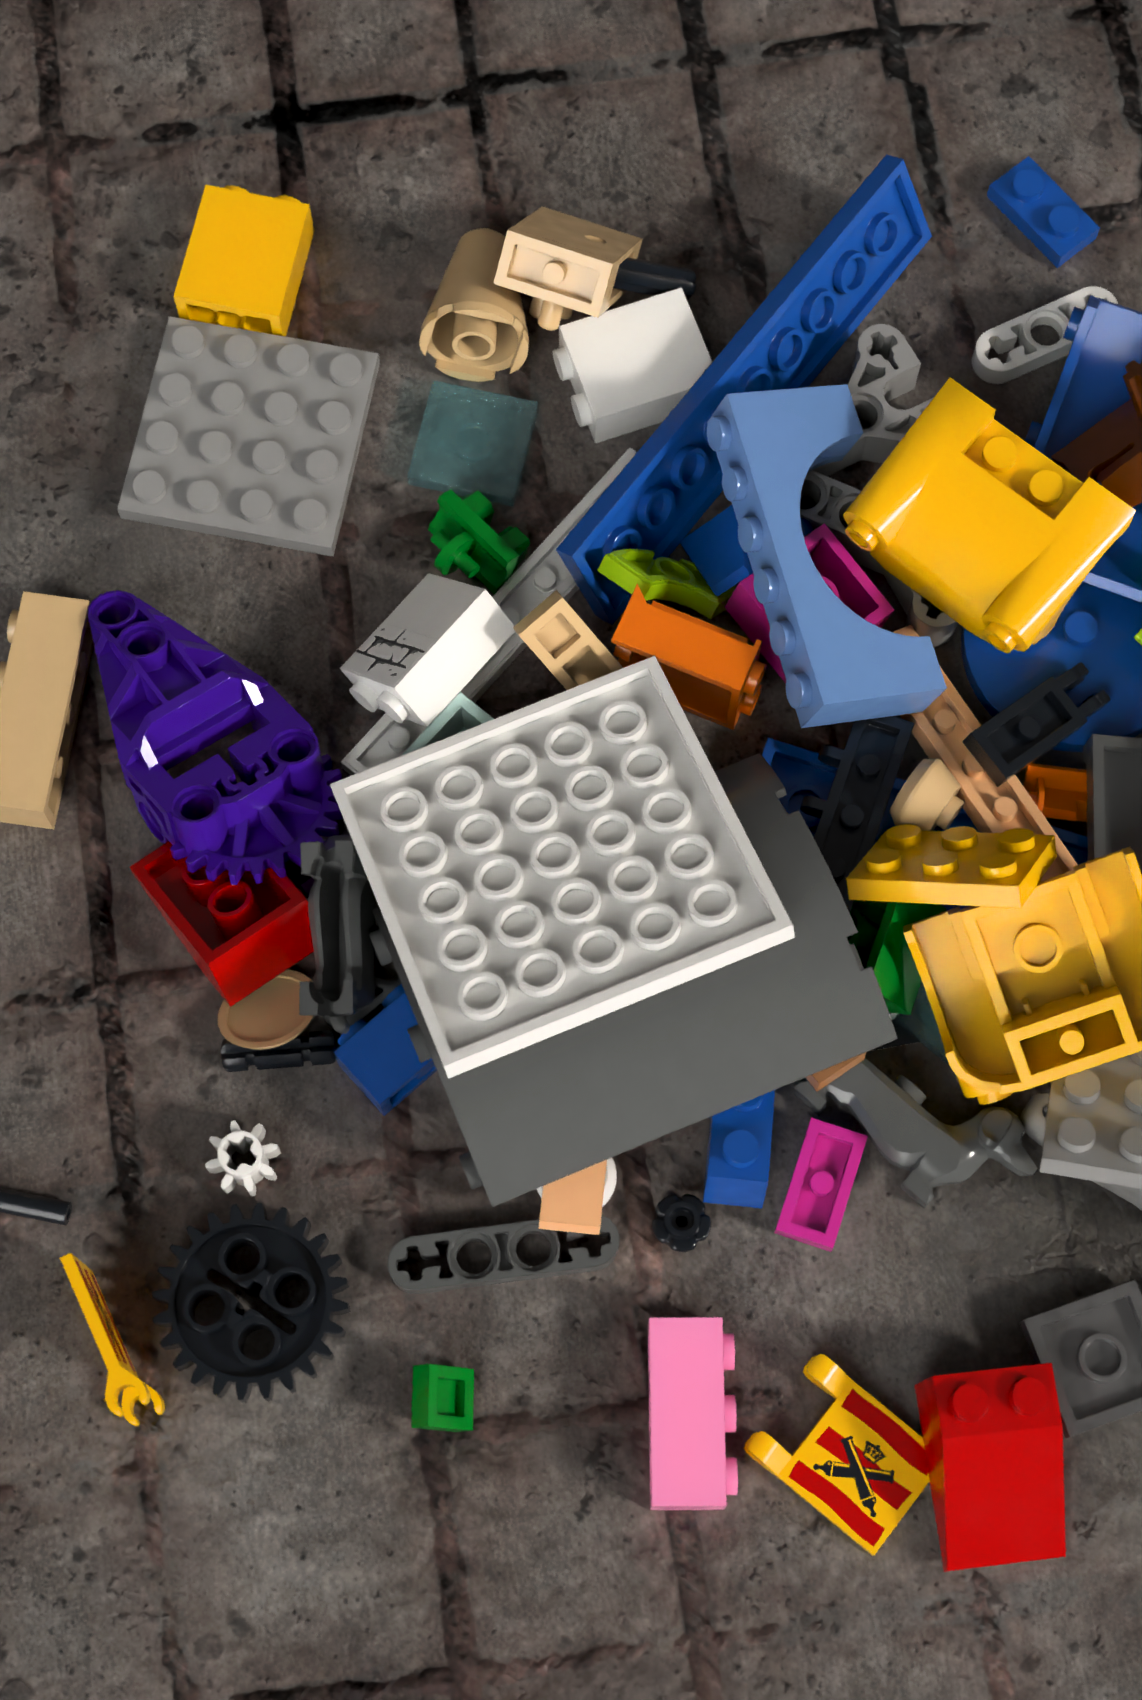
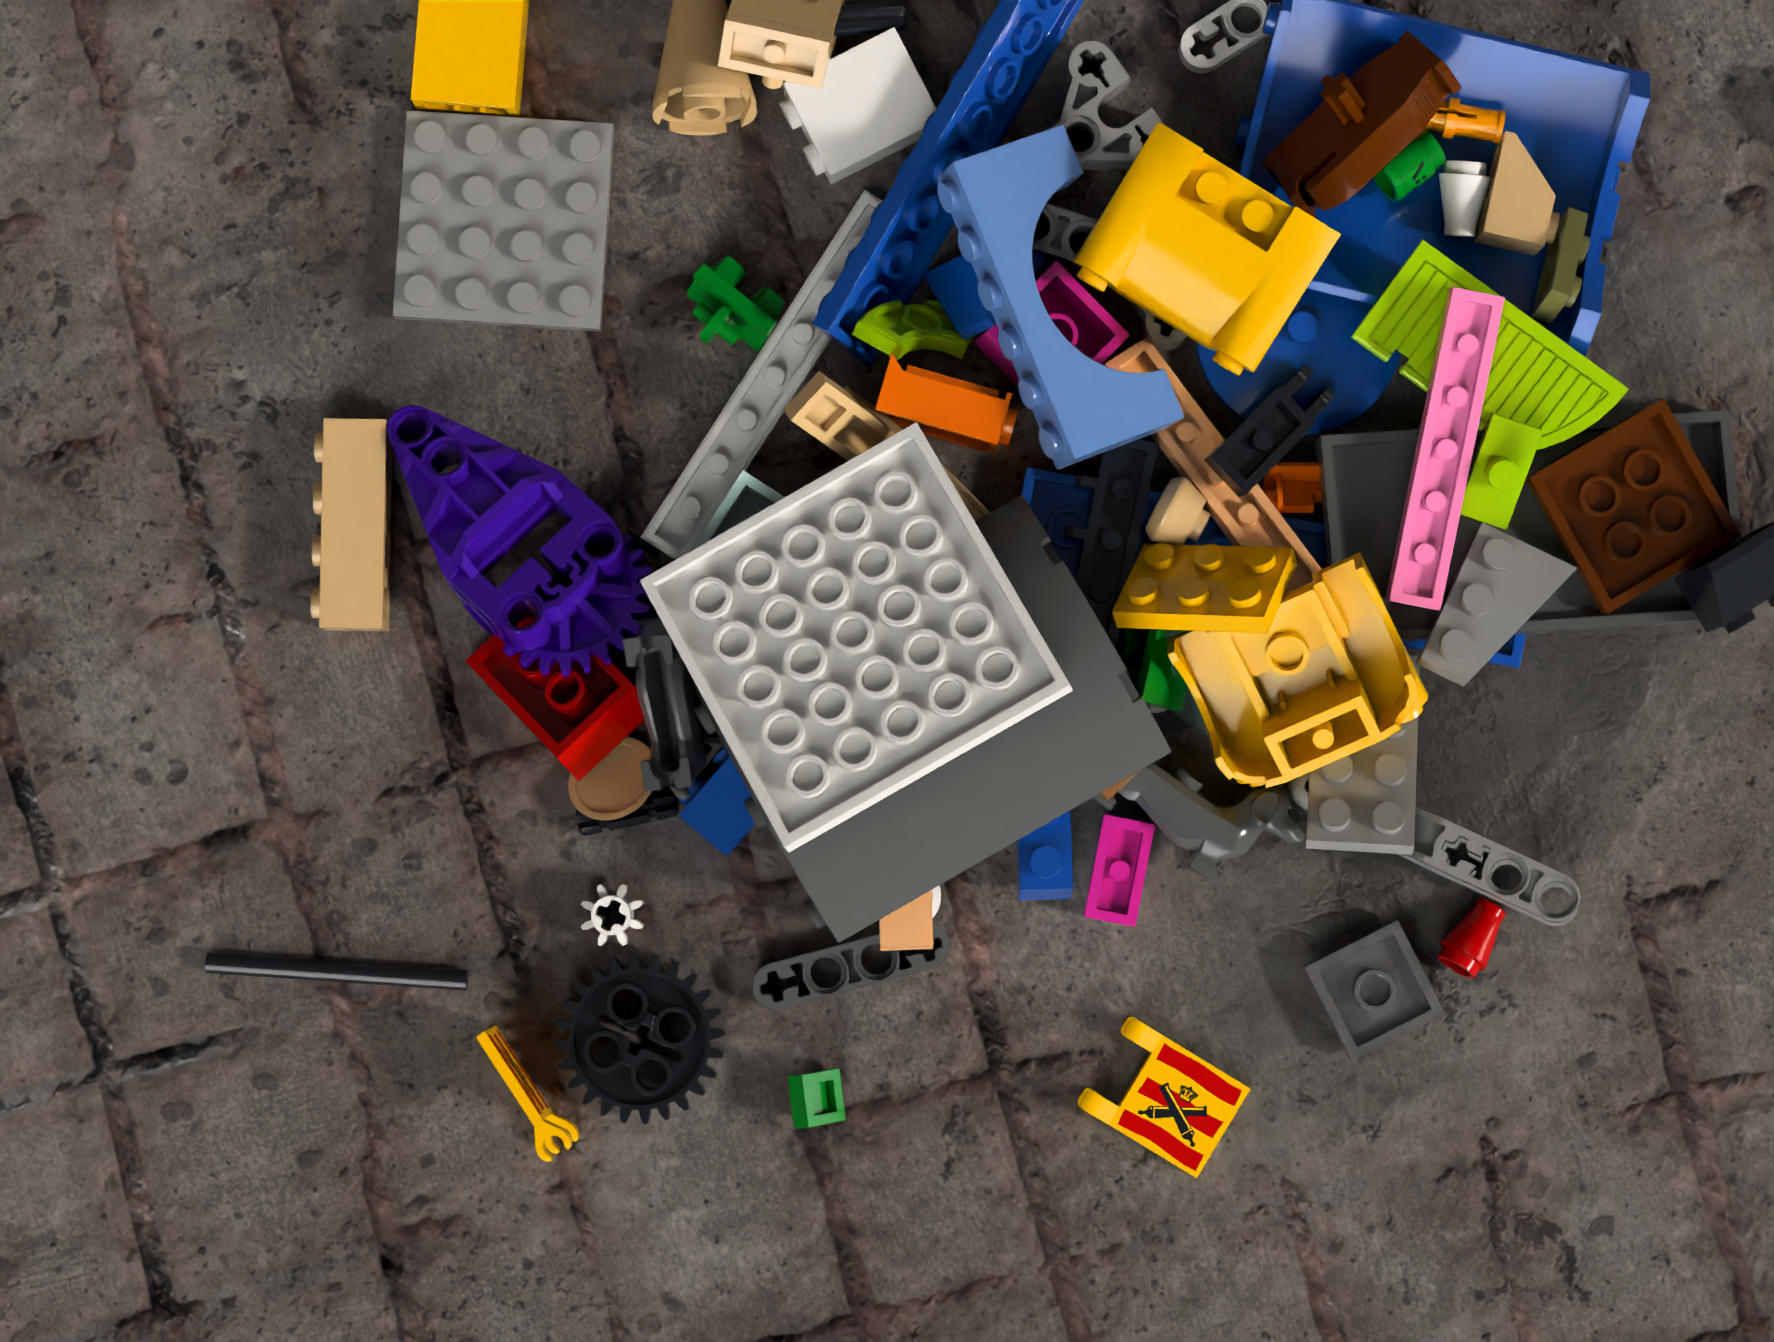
camera: 10 degrees left, 15 degrees up
white brick [340,573,515,727] -> none
clear light blue tile [407,380,539,507] -> none
bright pink brick [648,1317,738,1510] -> none
black plate [652,1194,711,1252] -> none
red slope [915,1363,1066,1572] -> none

